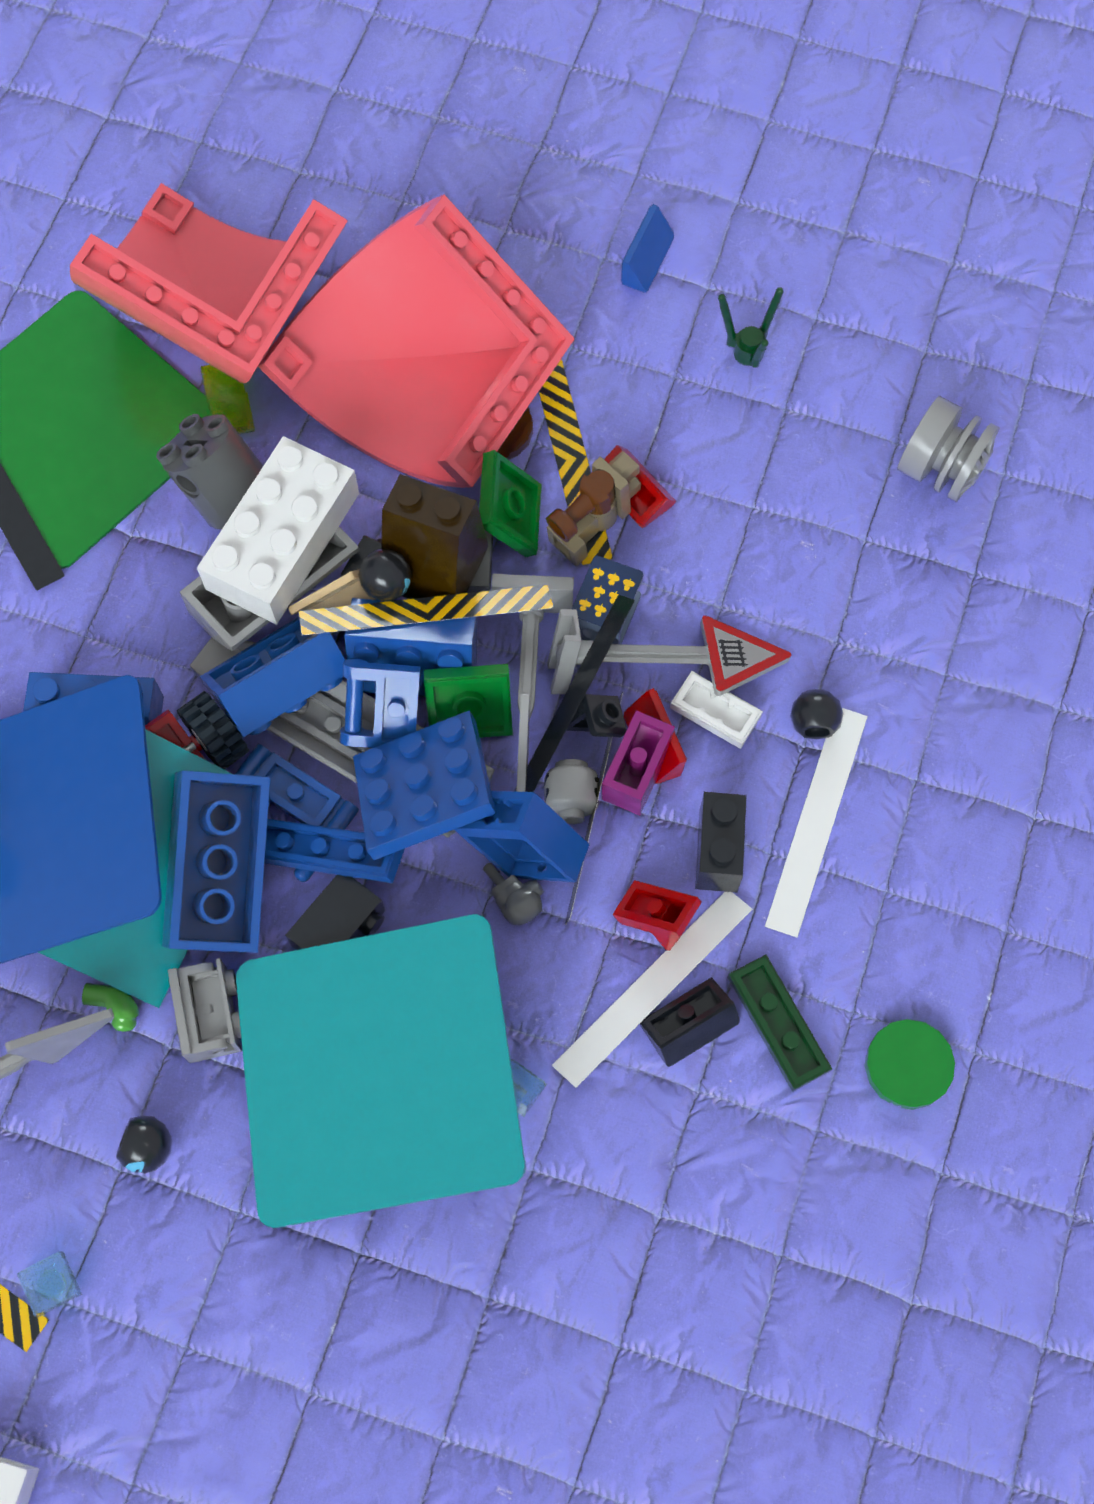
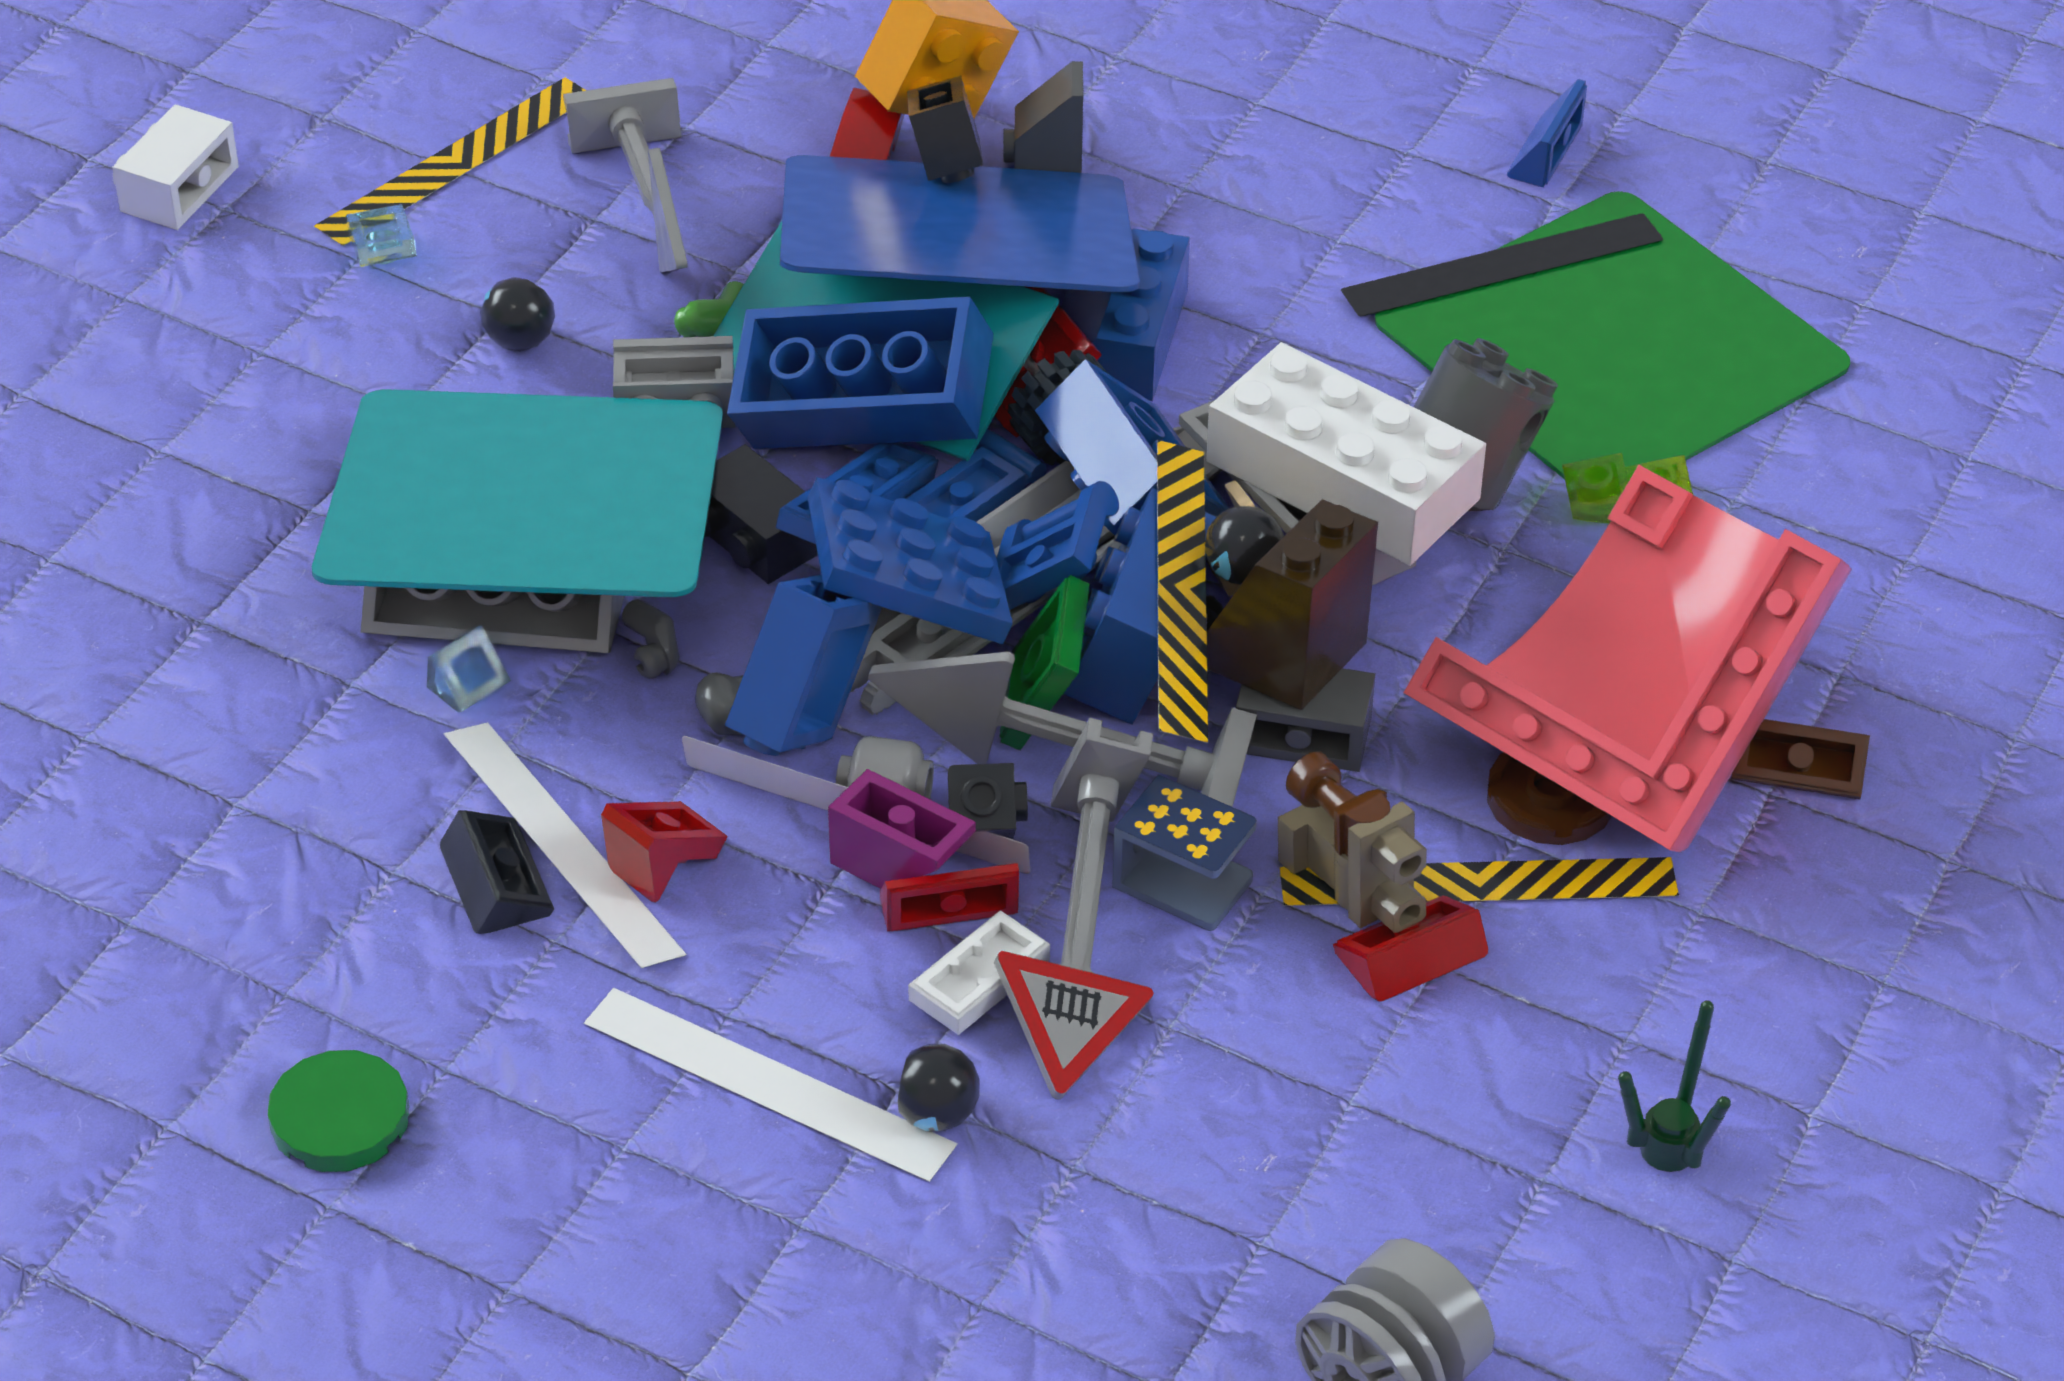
camera: 100 degrees right, 25 degrees down
coral panel [70,183,348,383] -> none
green tile [479,450,542,557] -> none
black sticker [514,595,635,792] -> none
blue slope [621,204,674,292] -> none
black brick [695,792,747,893] -> none
dark green tile [727,954,832,1092] -> none

